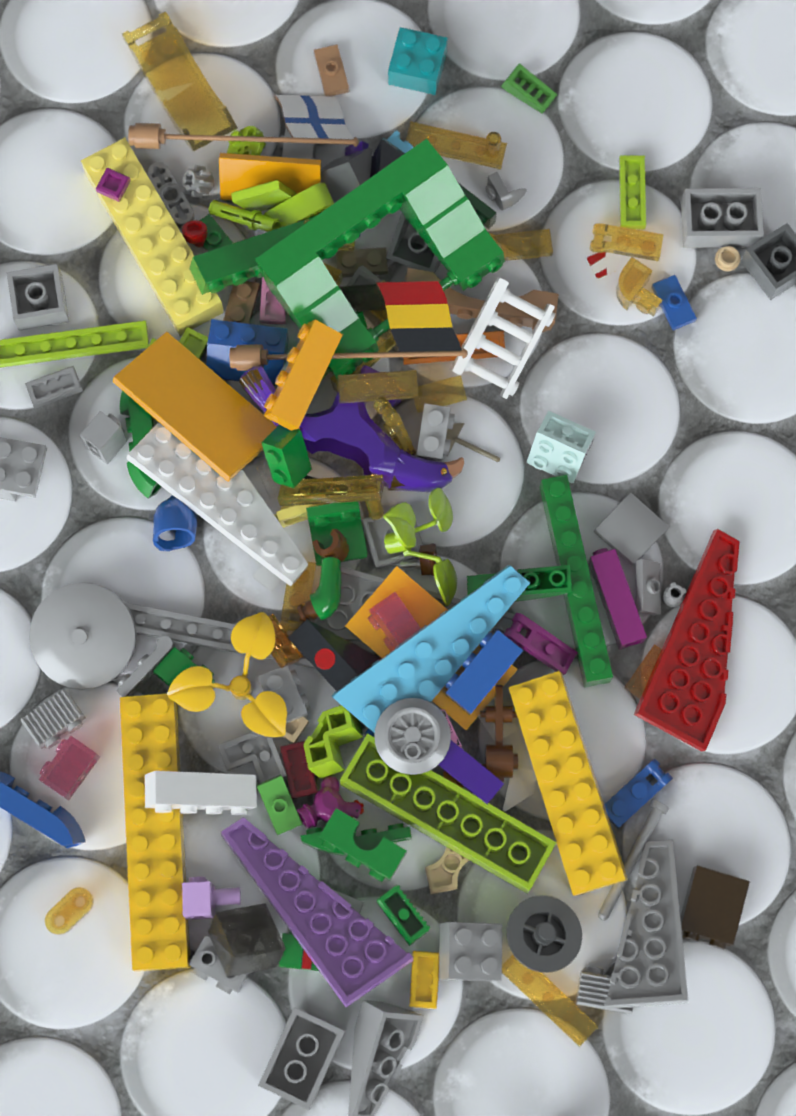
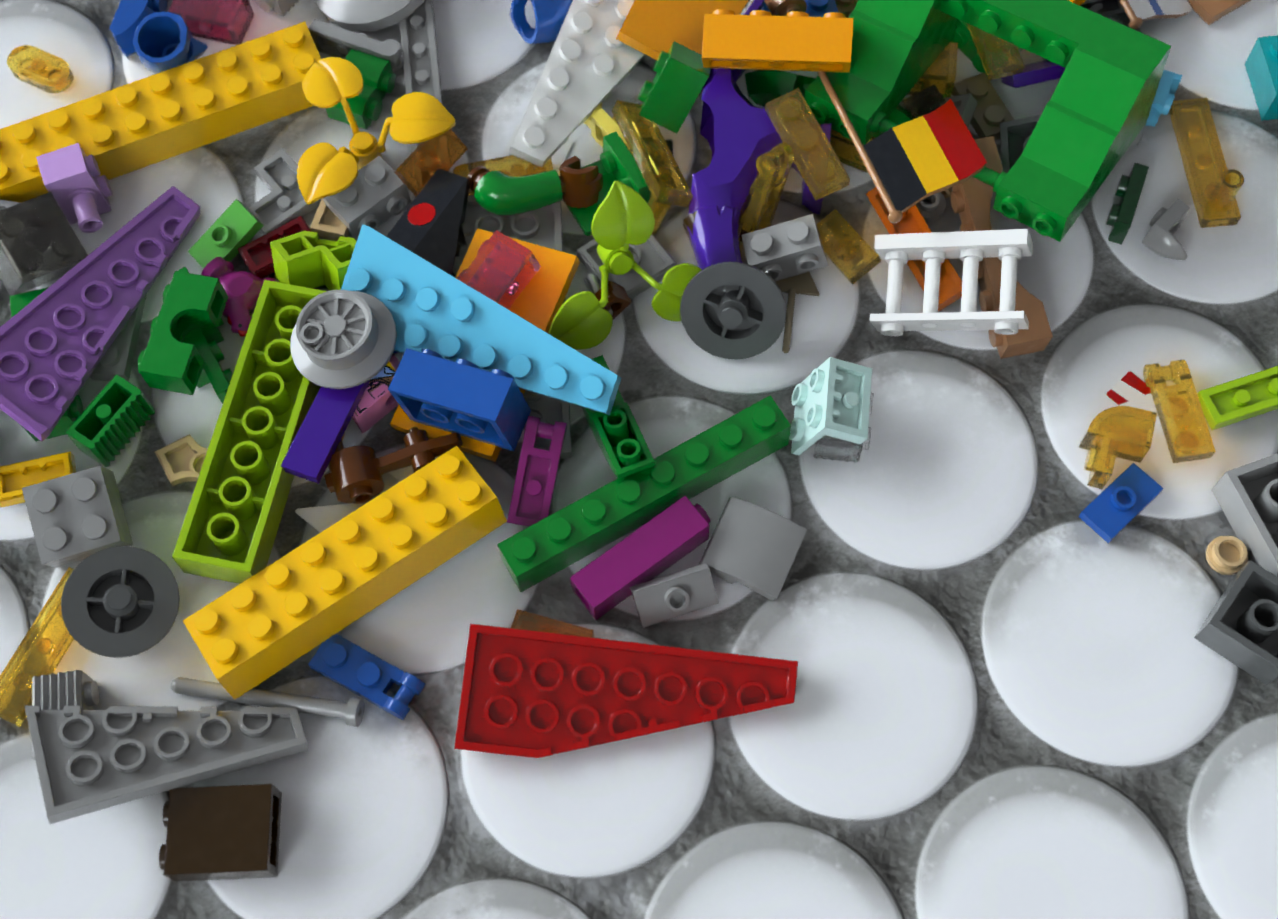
camera: 75 degrees right, 10 degrees down
white brick [145,771,257,815] -> none
clear yellow plate [489,229,553,261] -> none
light grey hose [663,582,686,607] -> none
none -> blue piece [133,11,208,74]
none -> dark grey wheel [680,262,786,360]

